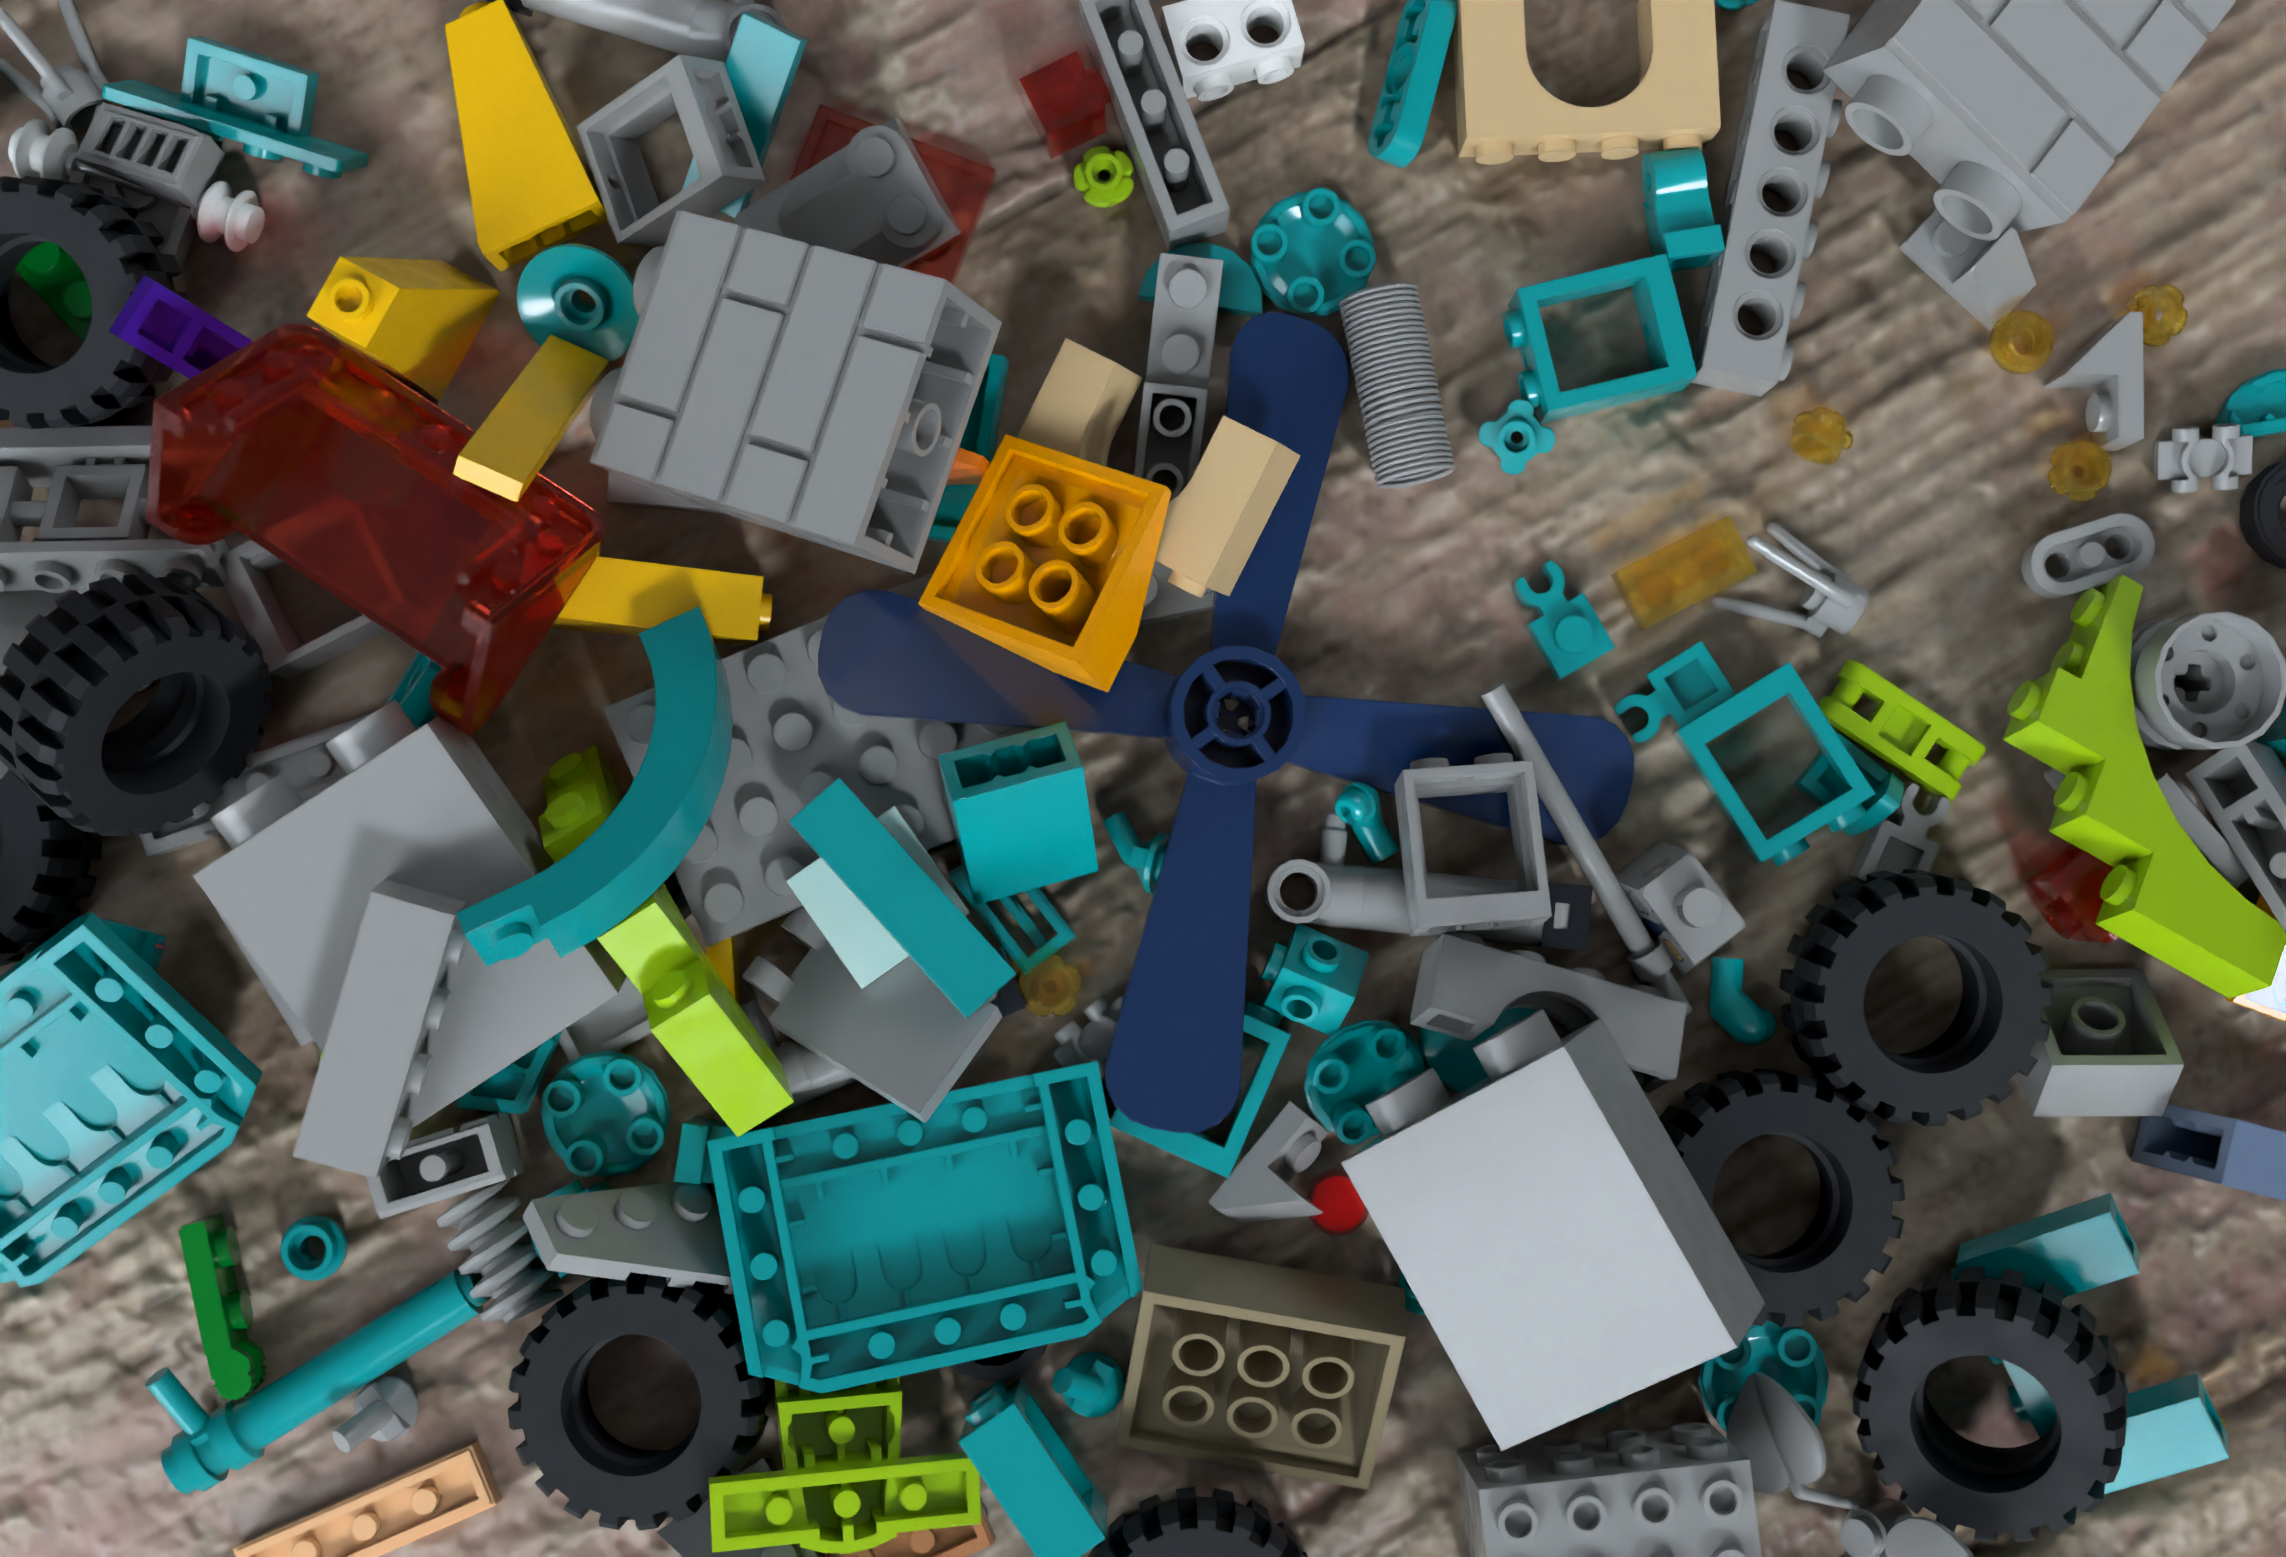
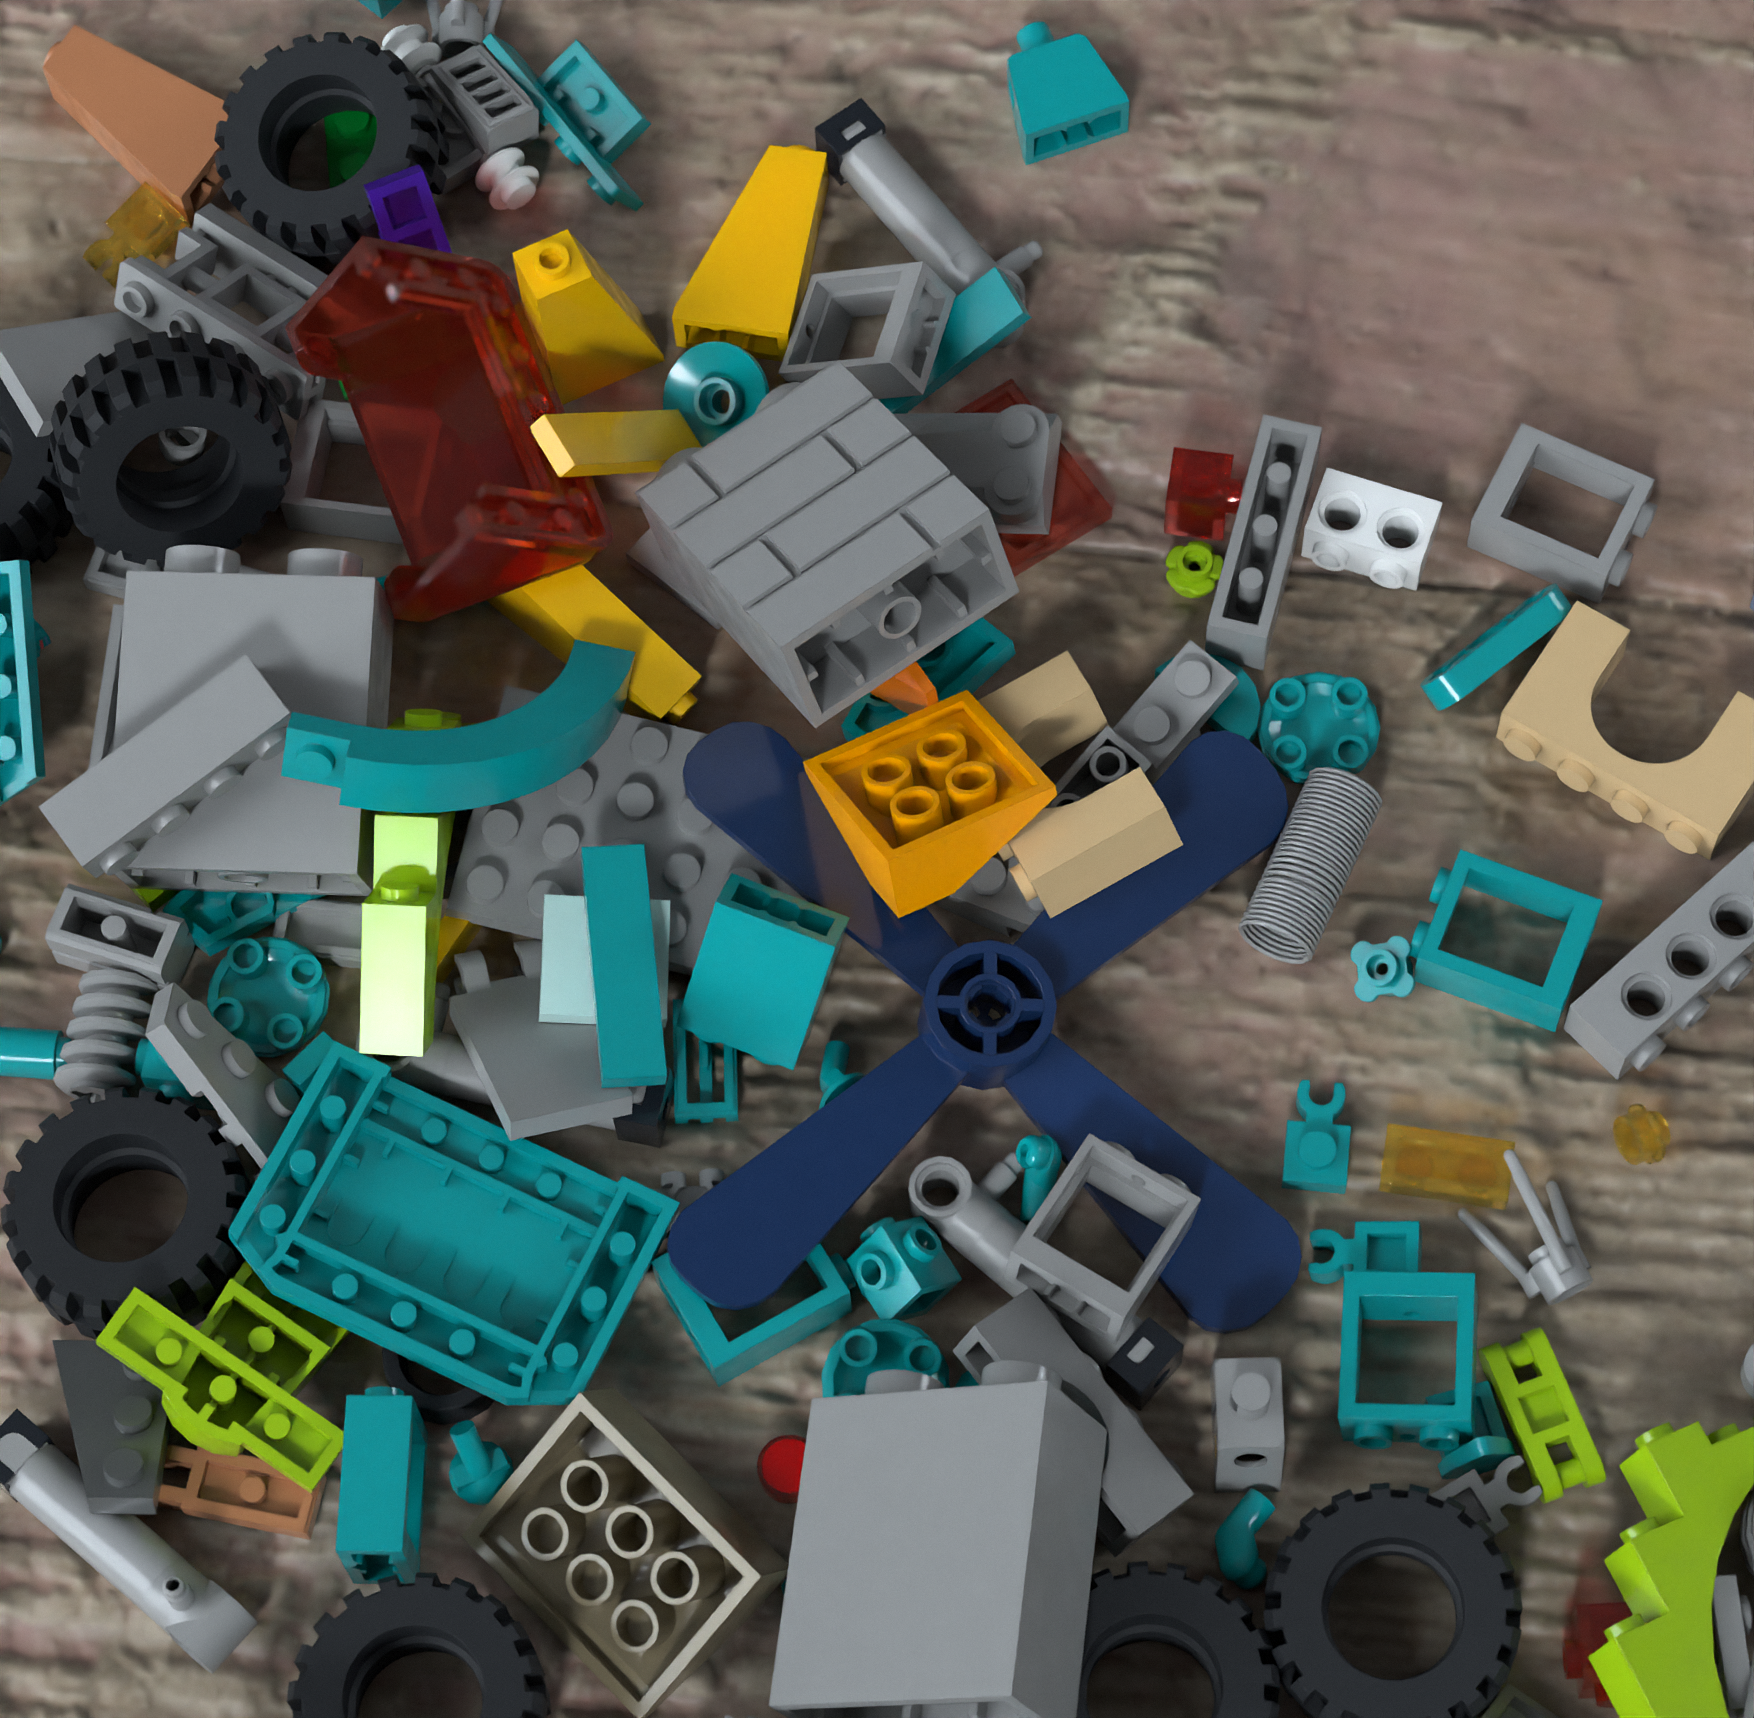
camera: 40 degrees right, 20 degrees down
clear yellow plate [1019,955,1082,1017] -> none
light grey slope [1208,1101,1329,1223] -> none
light grey bar [1480,682,1692,1017] -> none
teal leg [1641,147,1725,272] -> none

